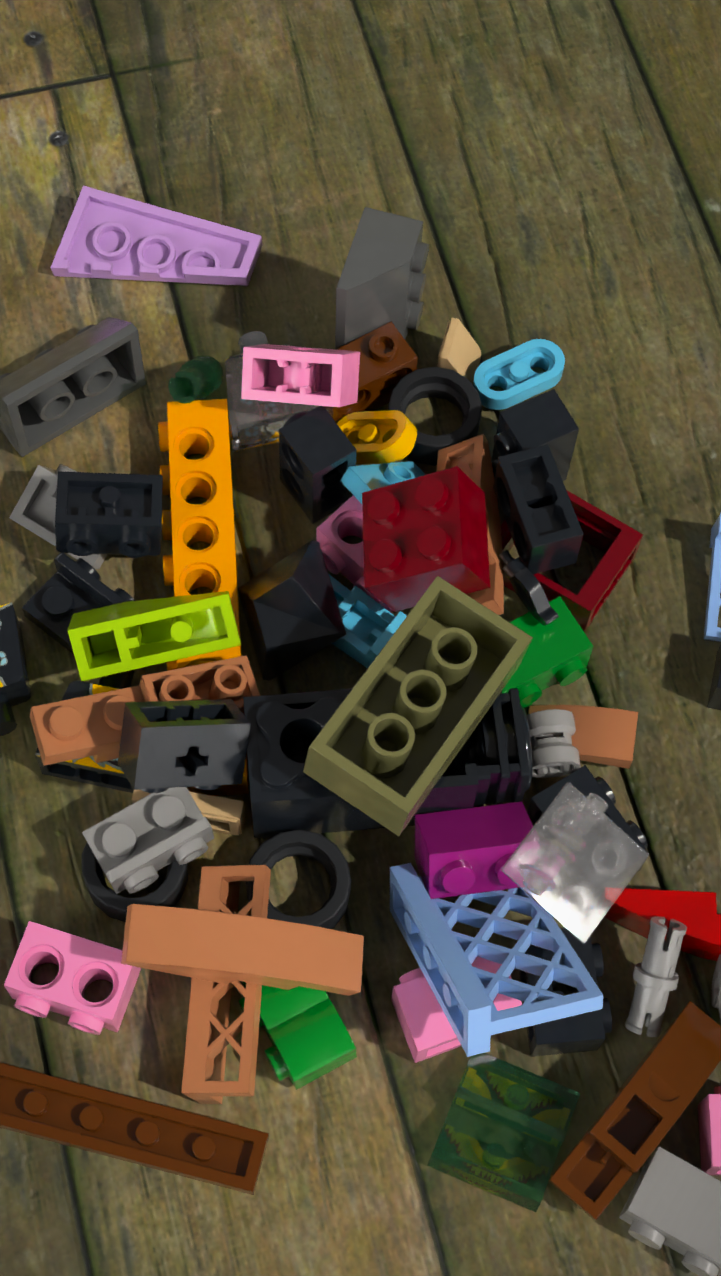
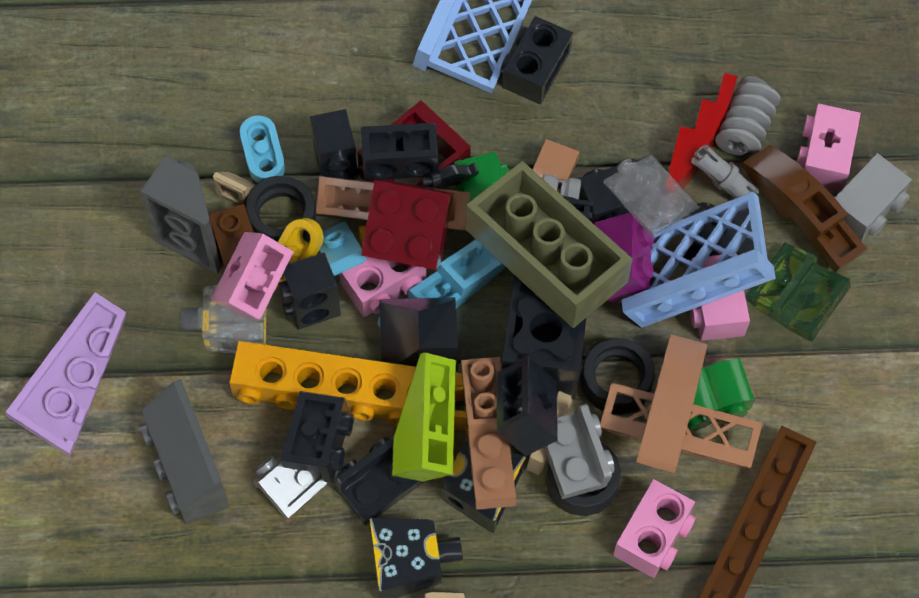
camera: 75 degrees left, 0 degrees up
clear green pin [168,355,223,404] -> none

